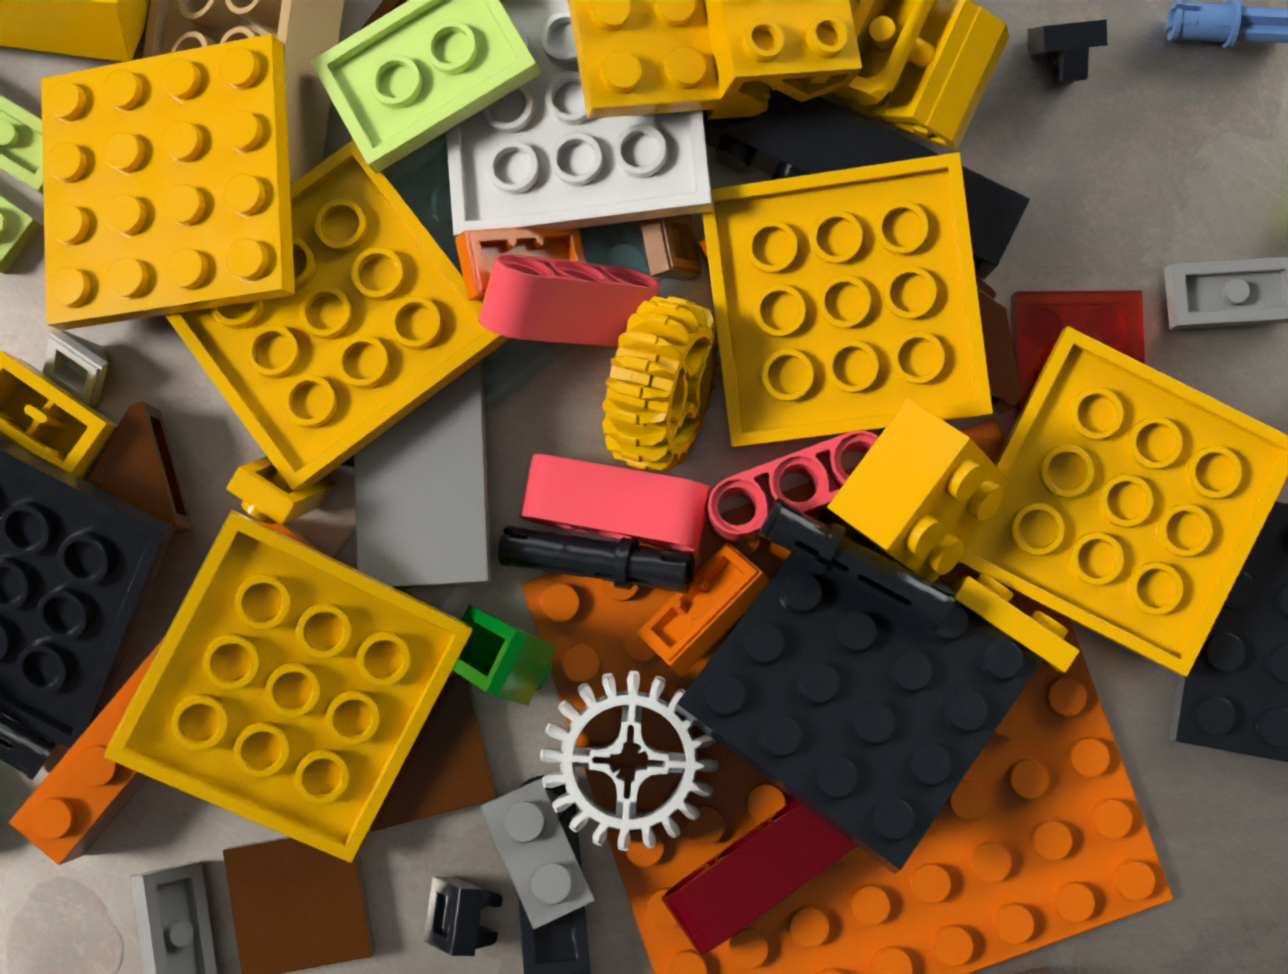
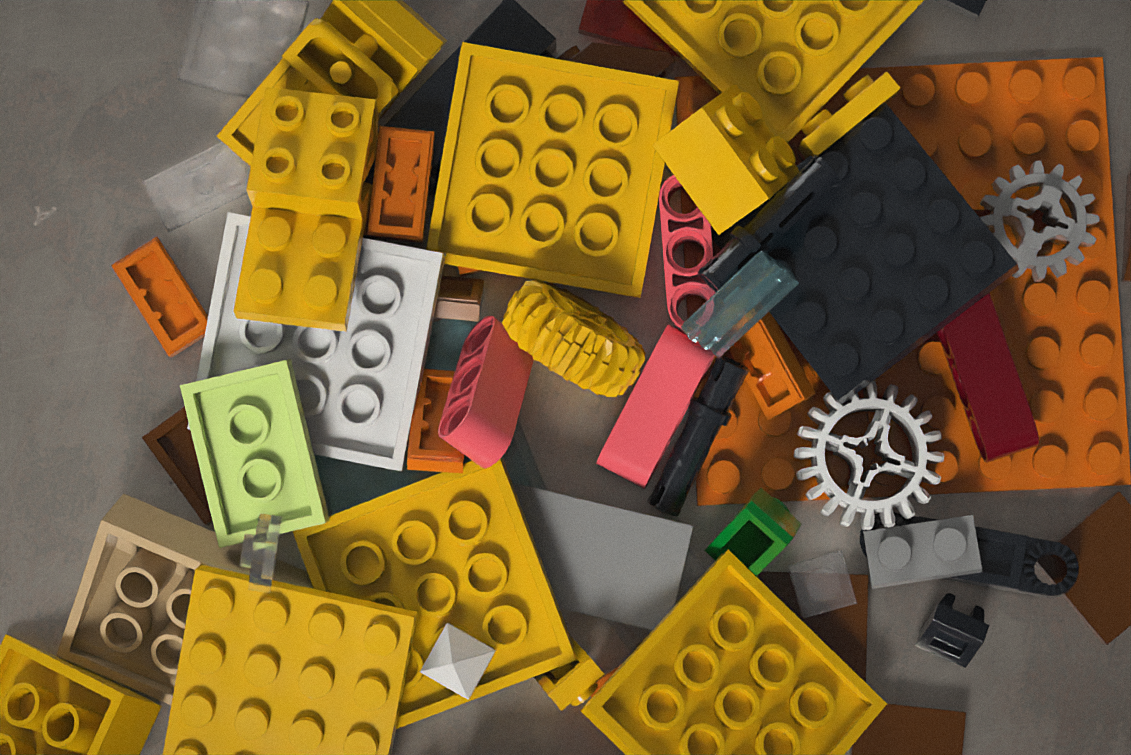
camera: 70 degrees left, 0 degrees up
none -> clear plate [240,514,282,593]
none -> orange plate [367,126,435,243]
none -> white slope [420,623,496,700]
none -> clear light blue tile [681,251,799,358]
none -> clear plate [787,550,857,618]
none -> light grey gear [980,161,1099,282]

